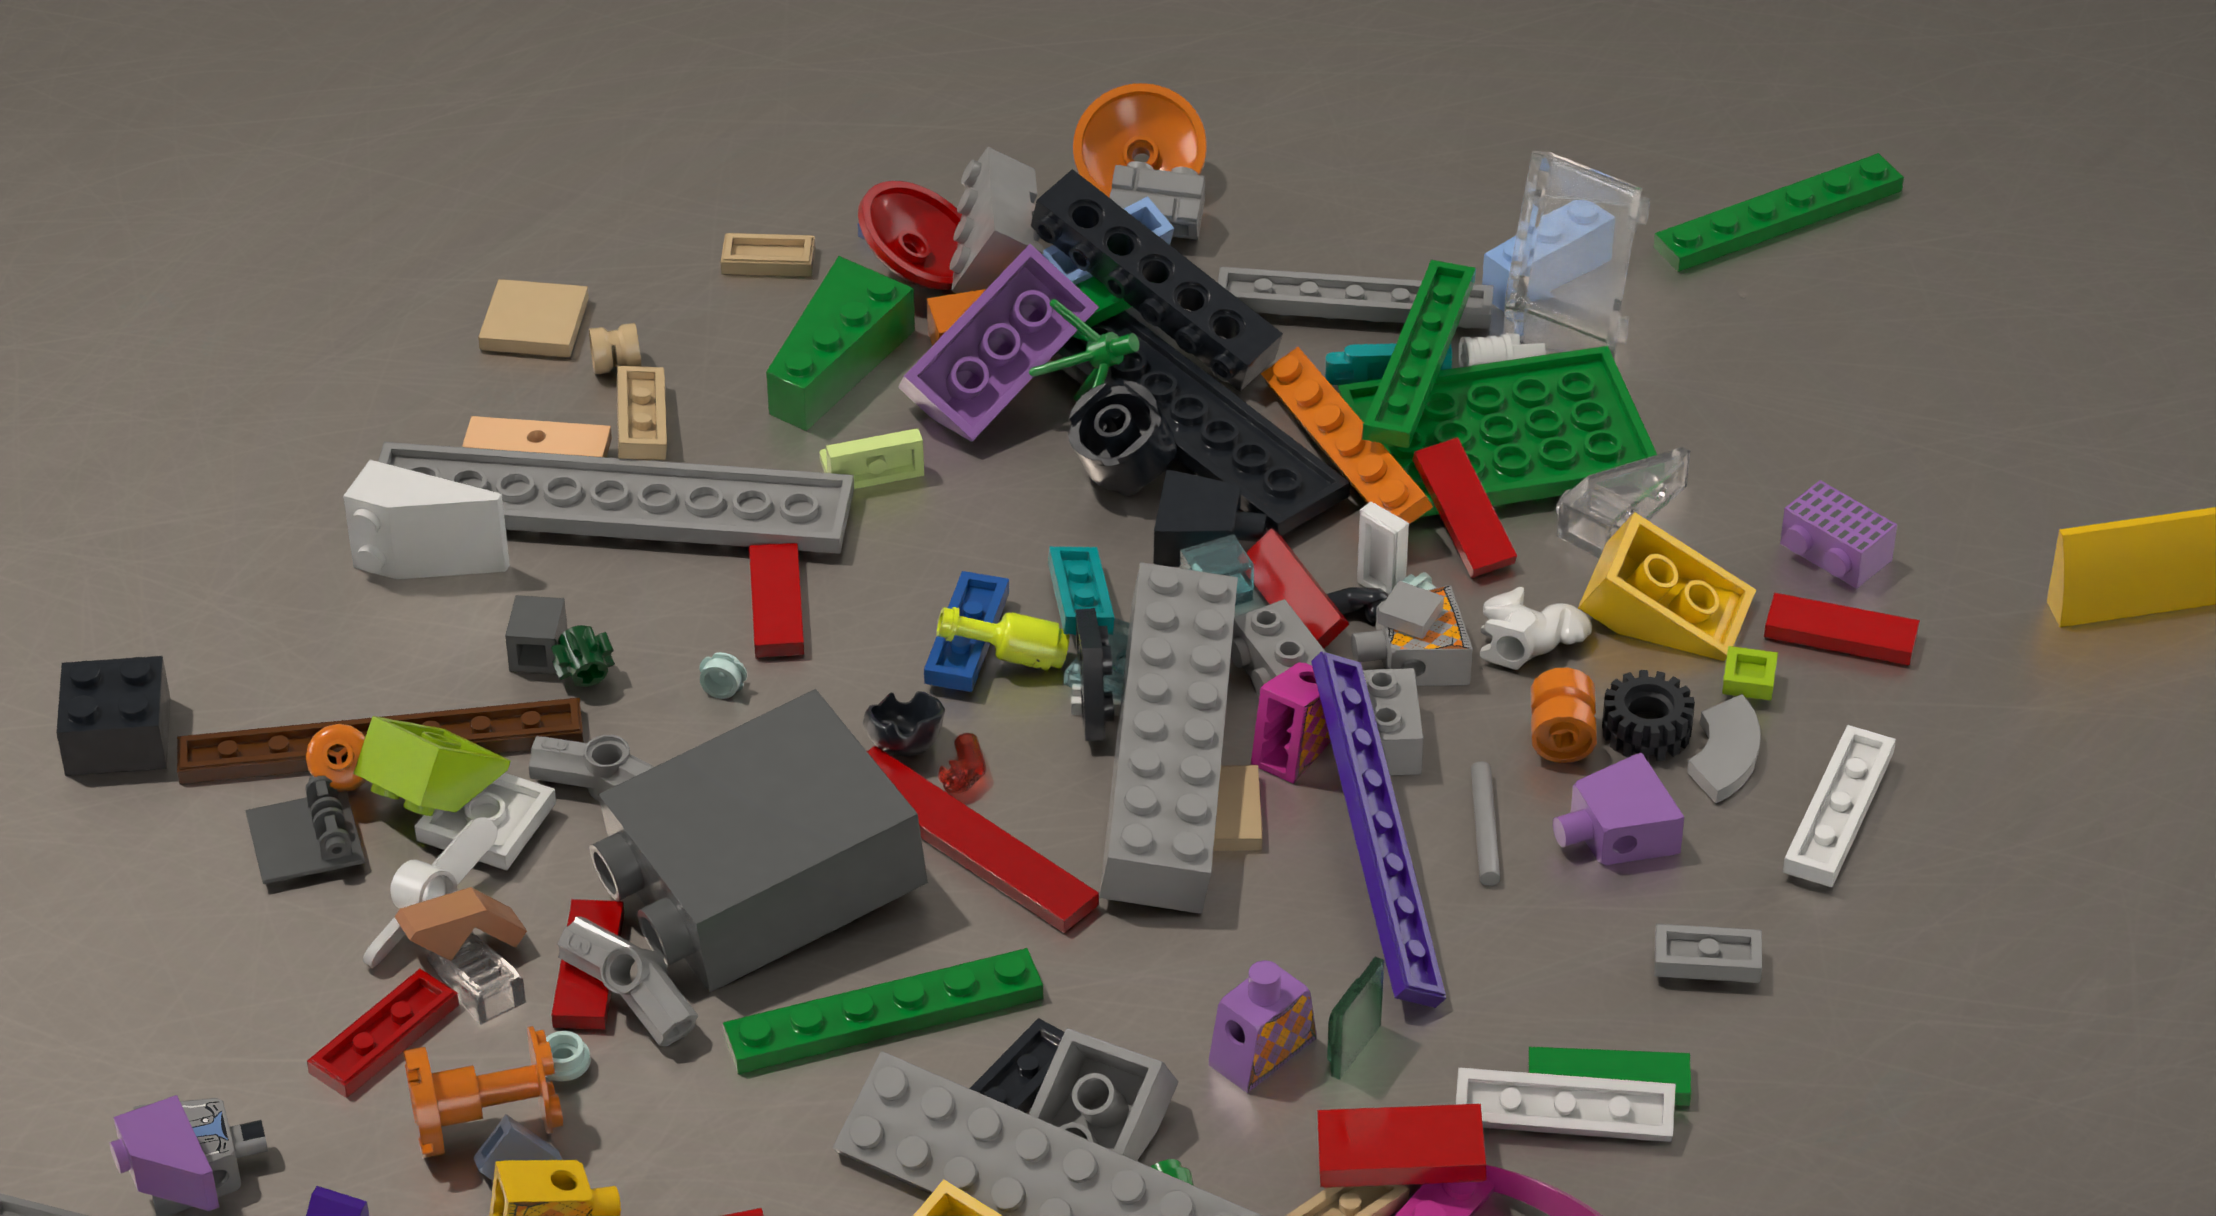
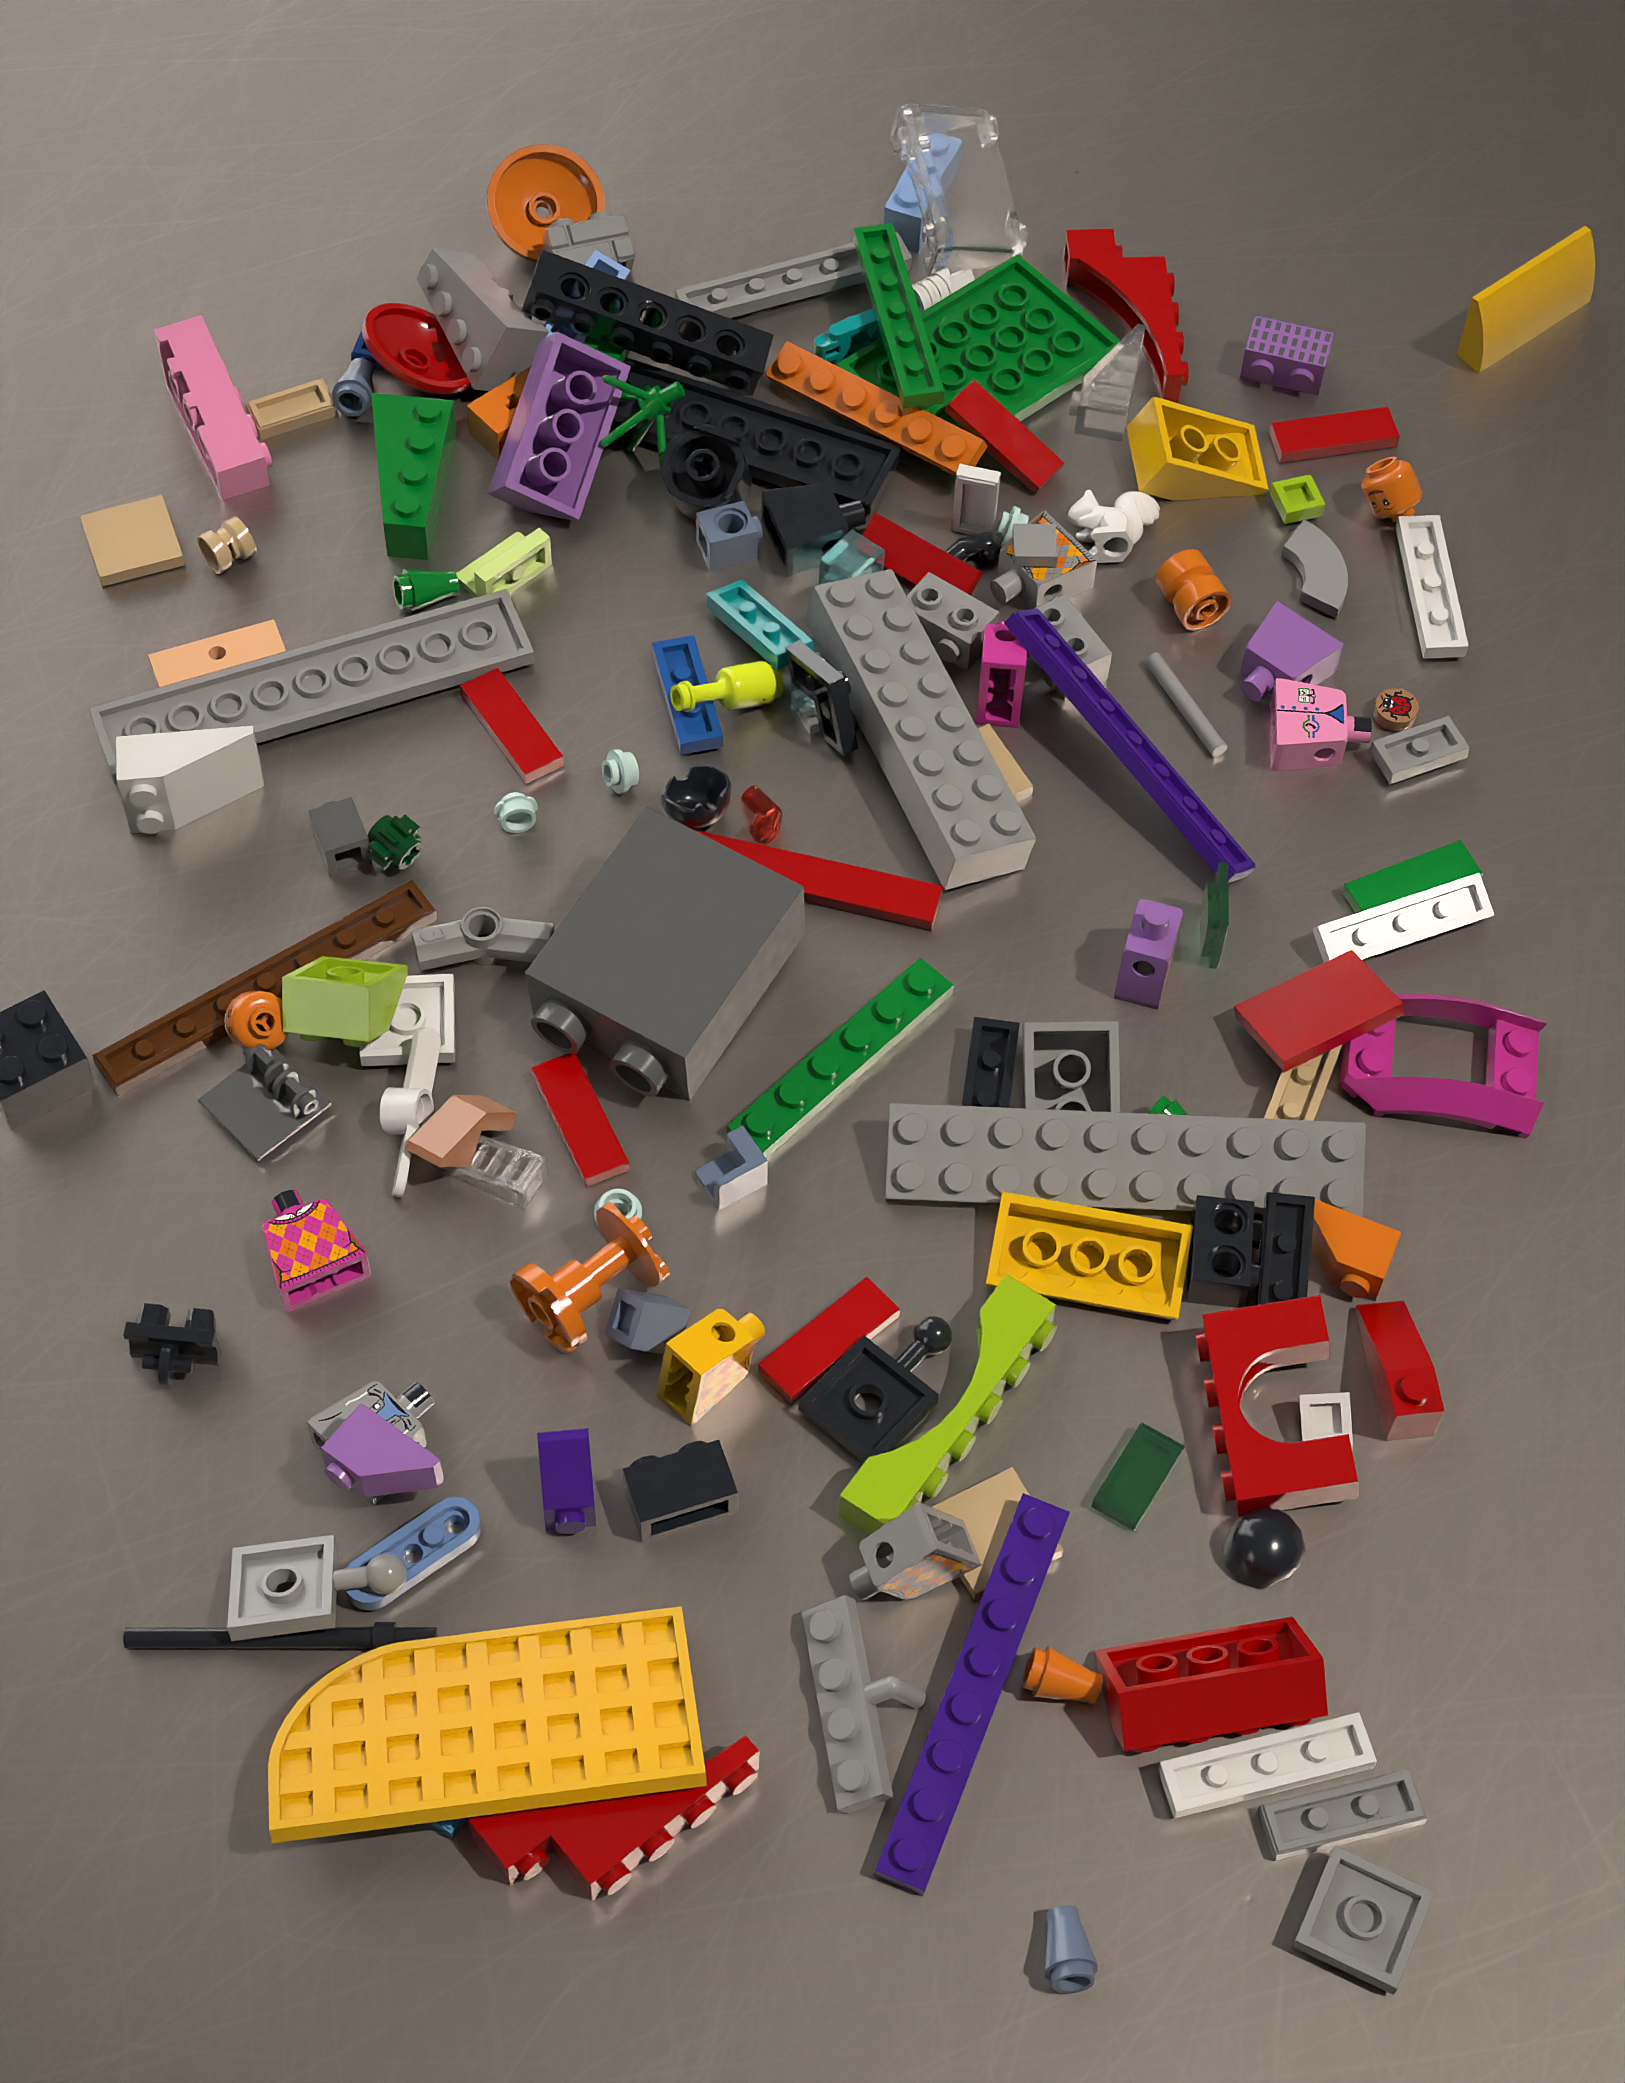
camera: 30 degrees left, 15 degrees up
red tile [307,968,459,1099] -> none
light grey piece [557,917,698,1046] -> none
tan plate [617,366,667,461] -> none
black tyre [1602,670,1695,761] -> none
green plate [1653,153,1904,272] -> none
none -> black hips [123,1303,221,1386]
none -> bright pink wedge [154,315,273,501]
none -> dark pink torso [262,1190,371,1313]
none -> sand blue cone [332,358,374,416]
none -> green cone [393,569,459,612]
none -> light aqua plate [602,749,639,794]
none -> sand blue brick [696,501,763,571]
none -> sand blue panel [696,1125,768,1210]
none -> red arch [1063,229,1189,403]
none -> bright pink torso [1270,678,1372,771]
none -> orange head [1361,456,1423,522]
none -> medium nougat tile [1373,688,1419,732]

